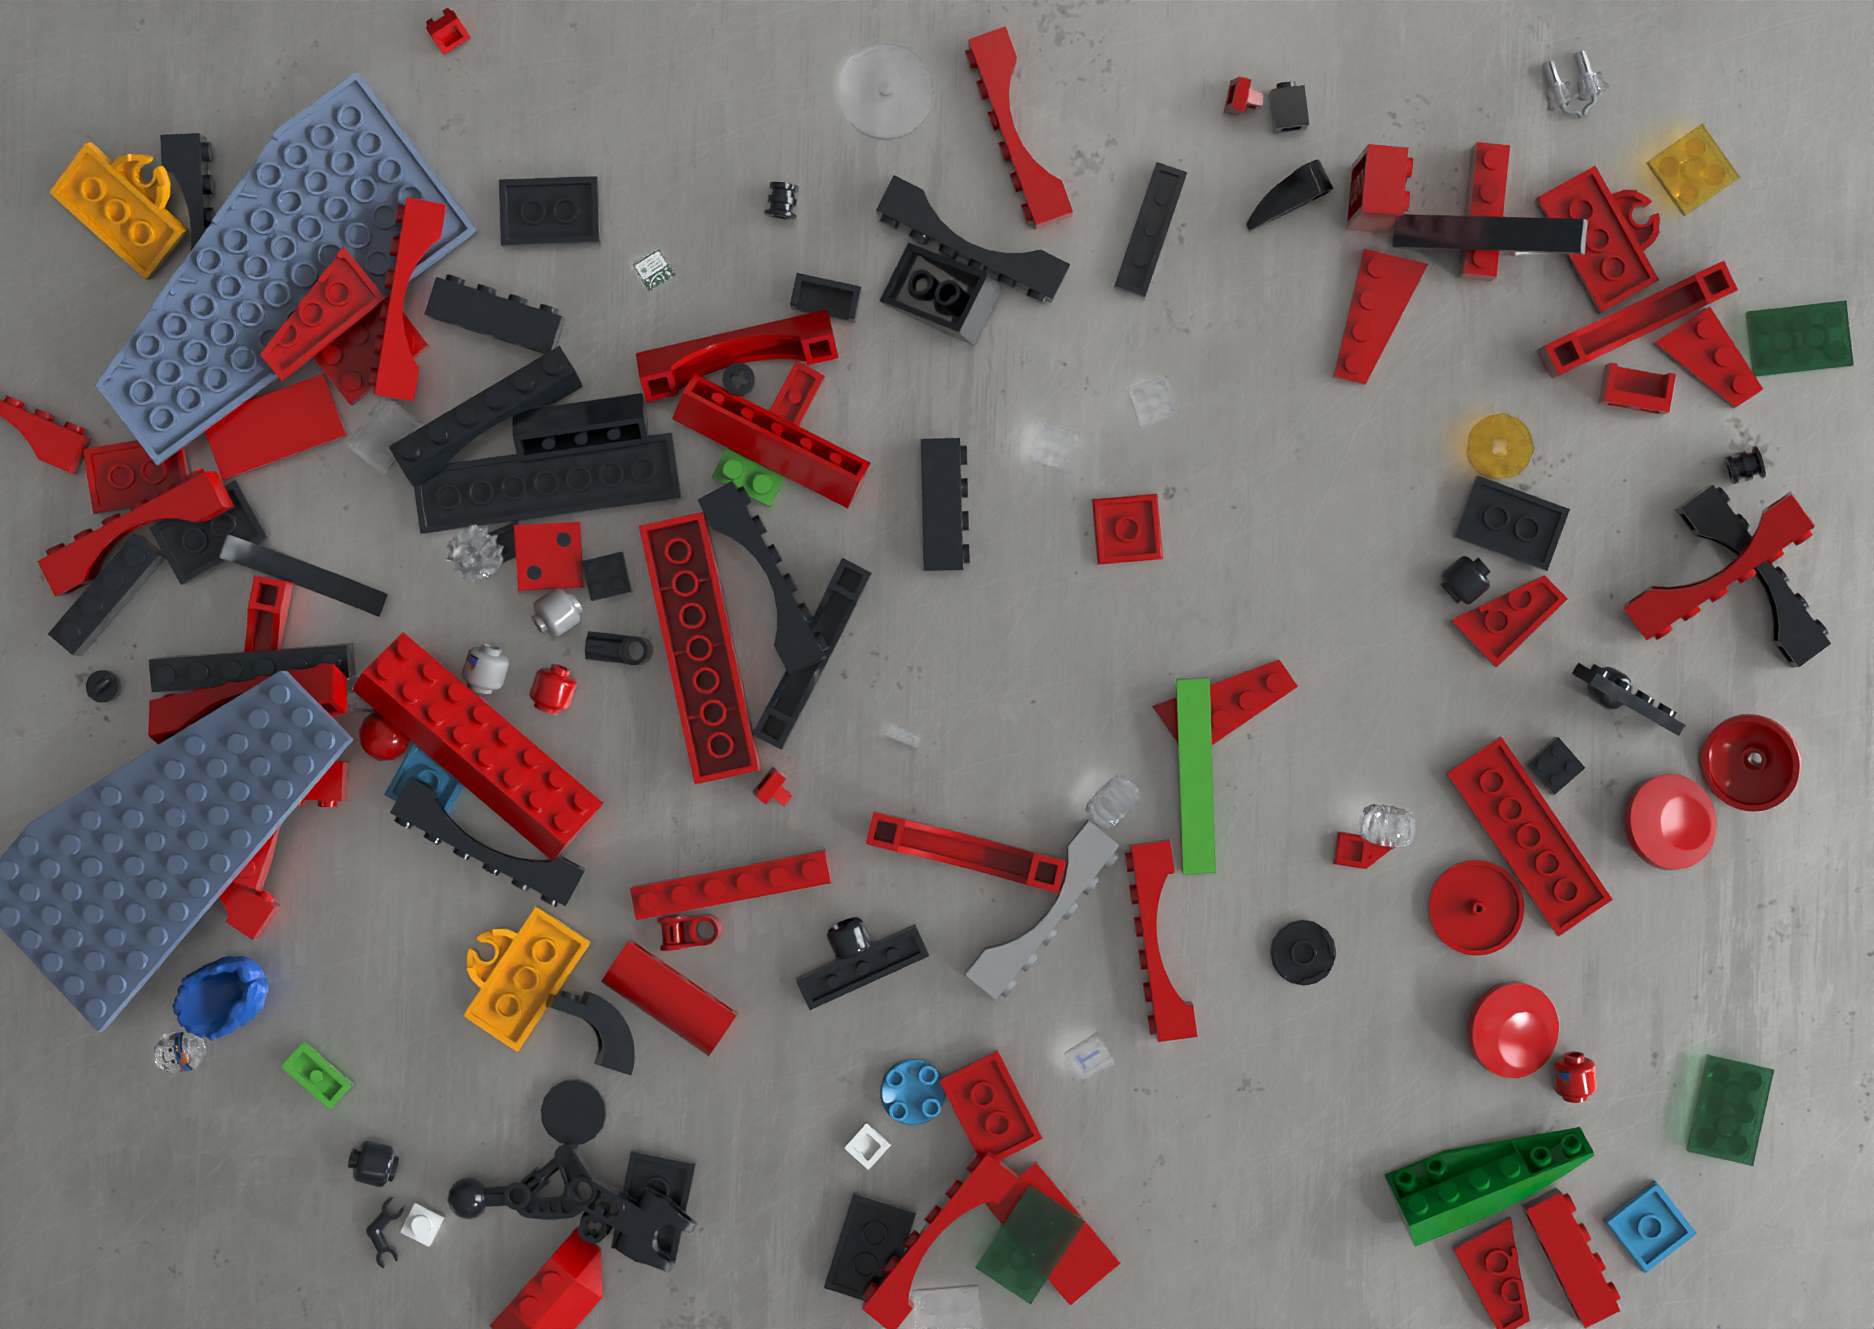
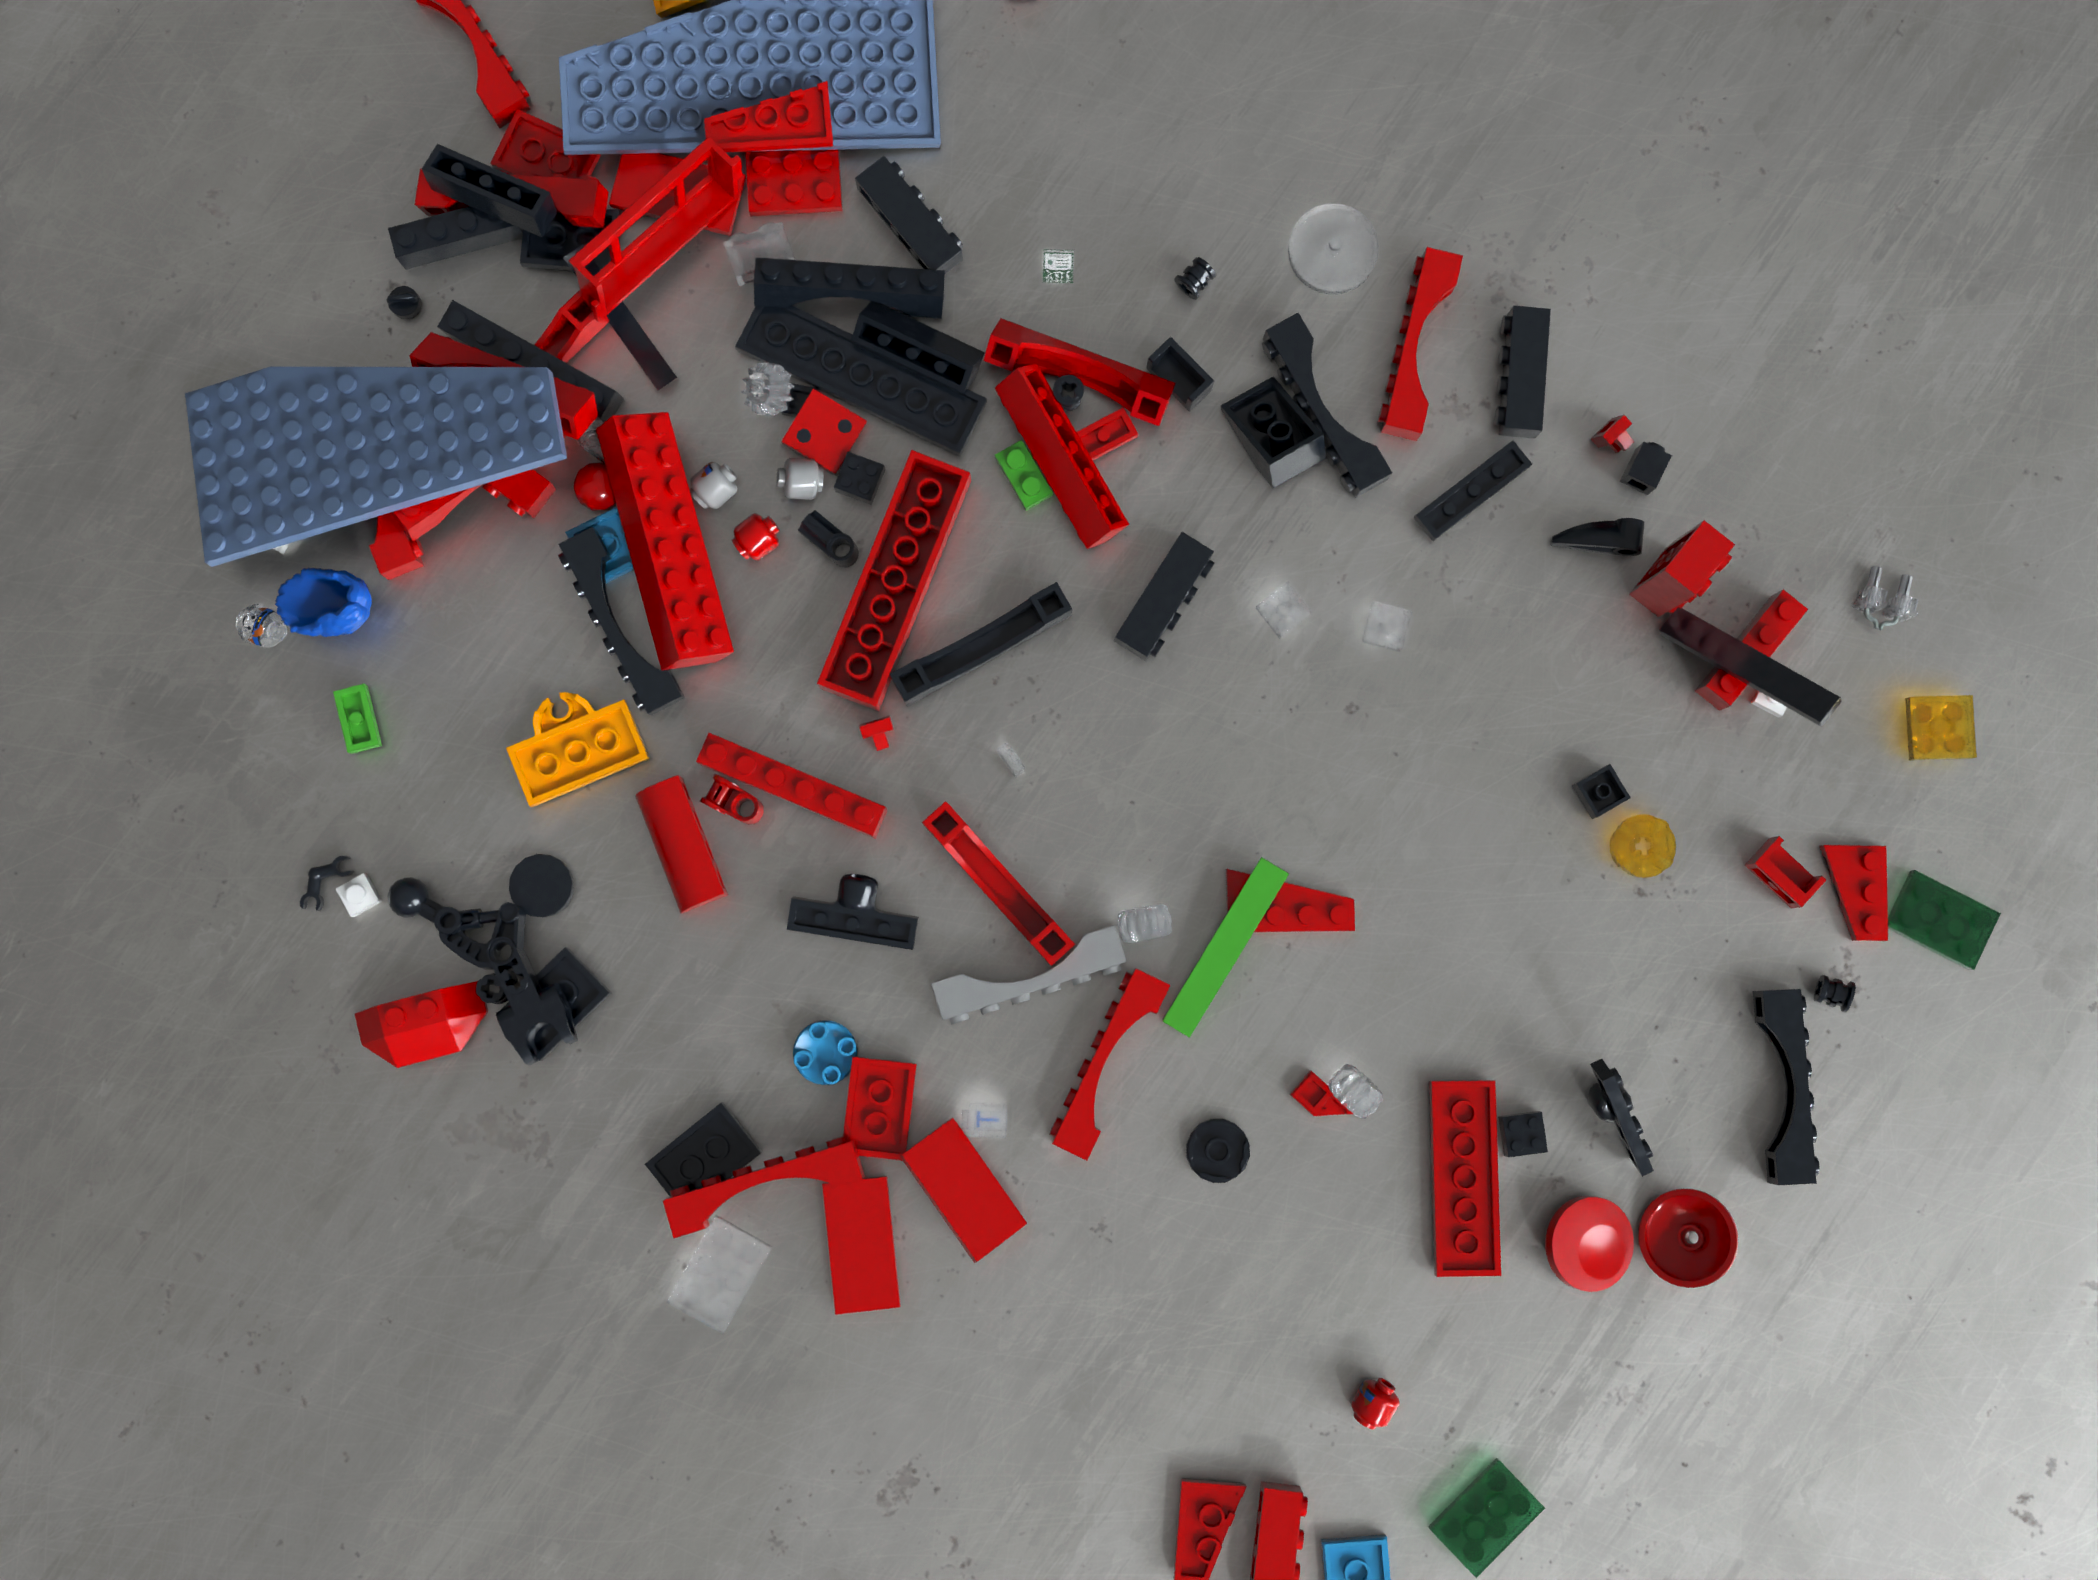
camera: 30 degrees right, 5 degrees down
black head [348,1140,399,1187] -> none
red arch [368,197,447,401] -> none
black plate [499,176,601,247] -> none
black arch [545,990,635,1075] -> none
black arch [697,481,829,676] -> none
white plate [844,1122,891,1170] -> none
clear green plate [975,1183,1085,1305] -> none
red tile [1092,494,1163,565] -> none
red wing [1333,249,1428,385] -> none
green wedge [1385,1127,1594,1247] -> none
red piece [1427,860,1525,956] -> none
black head [1441,556,1491,604] -> none
red wing [1449,575,1568,668] -> none
black plate [1453,475,1570,571] -> none
red piece [1467,981,1559,1078] -> none
red plate [1536,165,1660,313] -> none
red arch [1538,261,1738,379] -> none
red arch [1624,491,1815,640] -> none
none -> black brick [422,144,557,237]
none -> red piece [568,137,742,323]
none -> red tile [900,1118,1027,1263]
none -> black brick [1494,306,1551,438]
none -> black piece [1572,764,1631,819]

